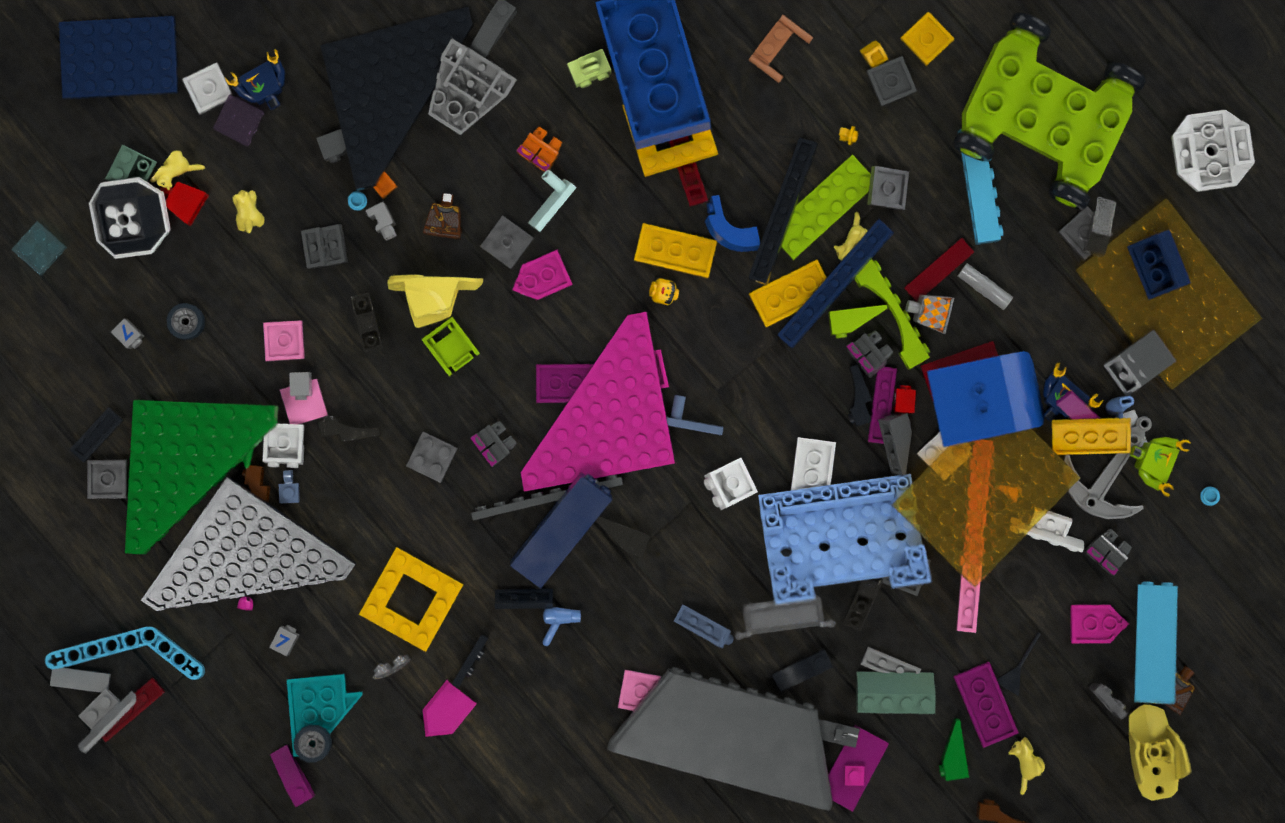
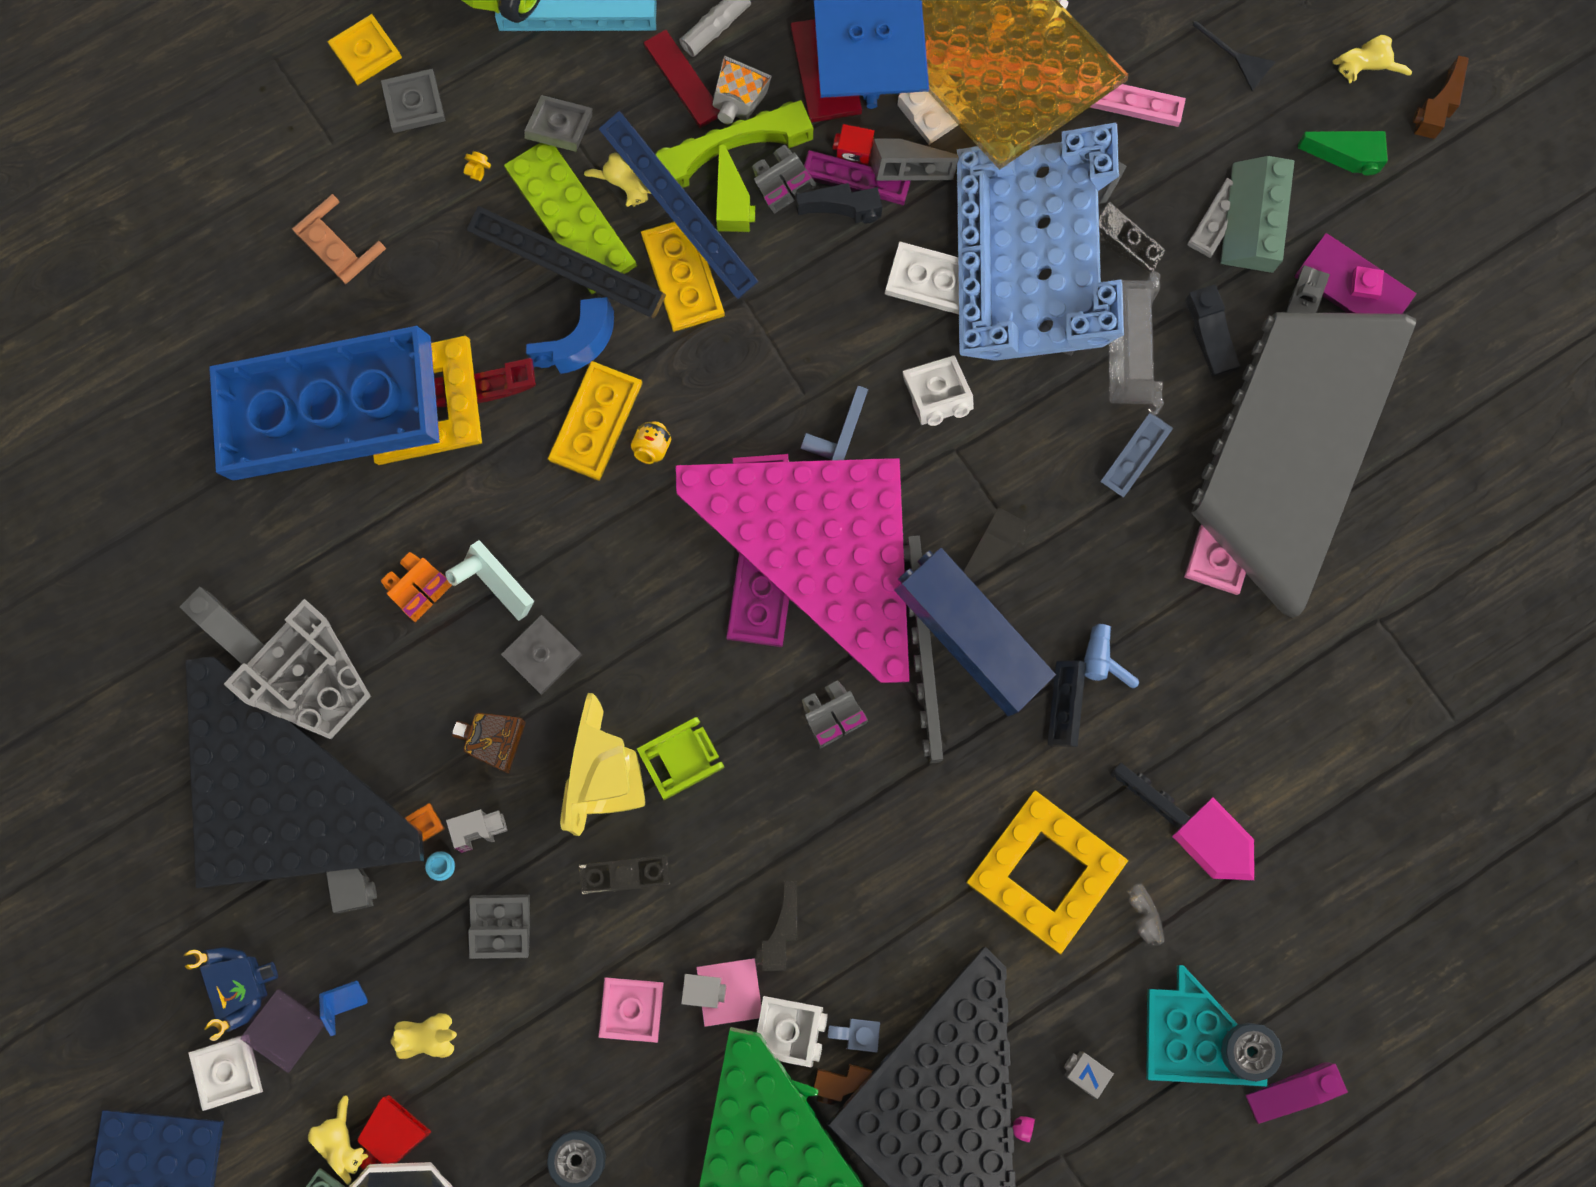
camera: 85 degrees left, 10 degrees down
flat silver plate [406,432,458,483] -> none
dark pink tile [513,250,573,300] -> none
yellowish green brick [567,49,612,88] -> none
yellow slope [860,41,888,69] -> none
magenta tile [953,662,1019,748] -> none
none -> blue bracket [319,981,368,1036]

